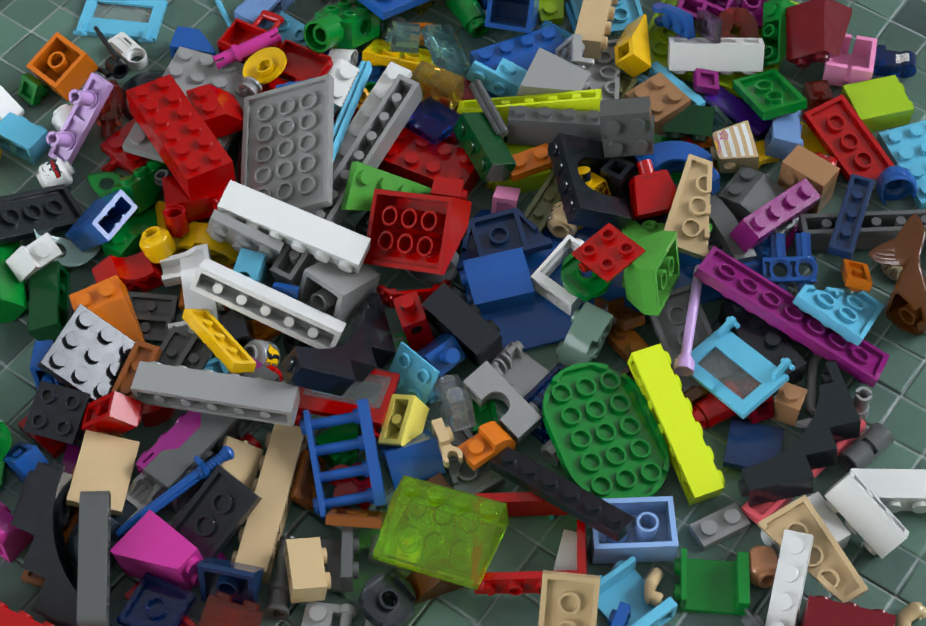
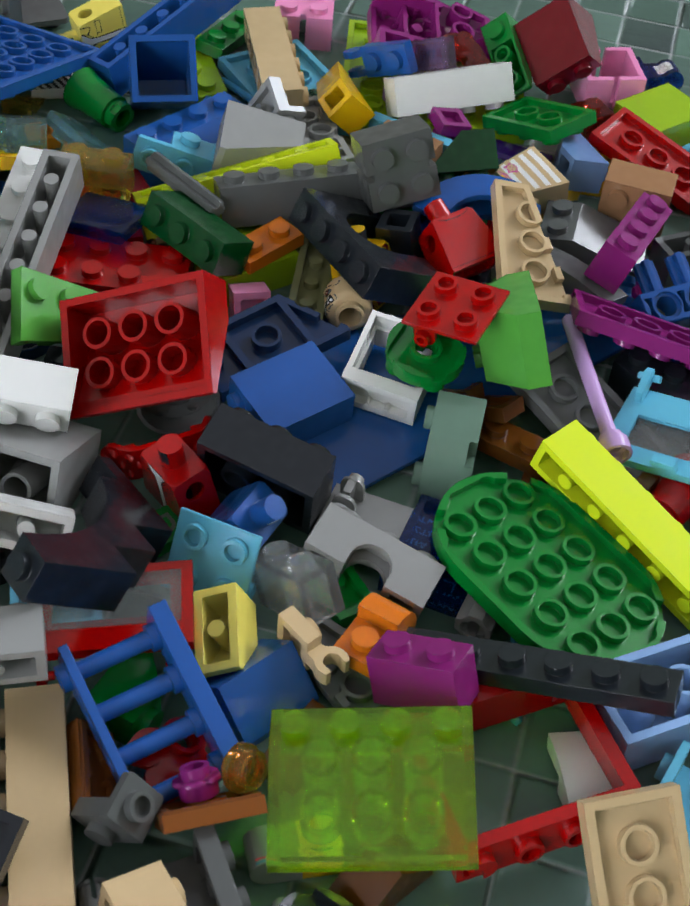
camera: 25 degrees left, 10 degrees down
none -> dark grey bracket [70,772,163,846]
none -> magenta plate [171,760,222,803]
none -> clear orange plate [221,741,268,794]
none -> magenta brick [366,630,479,720]

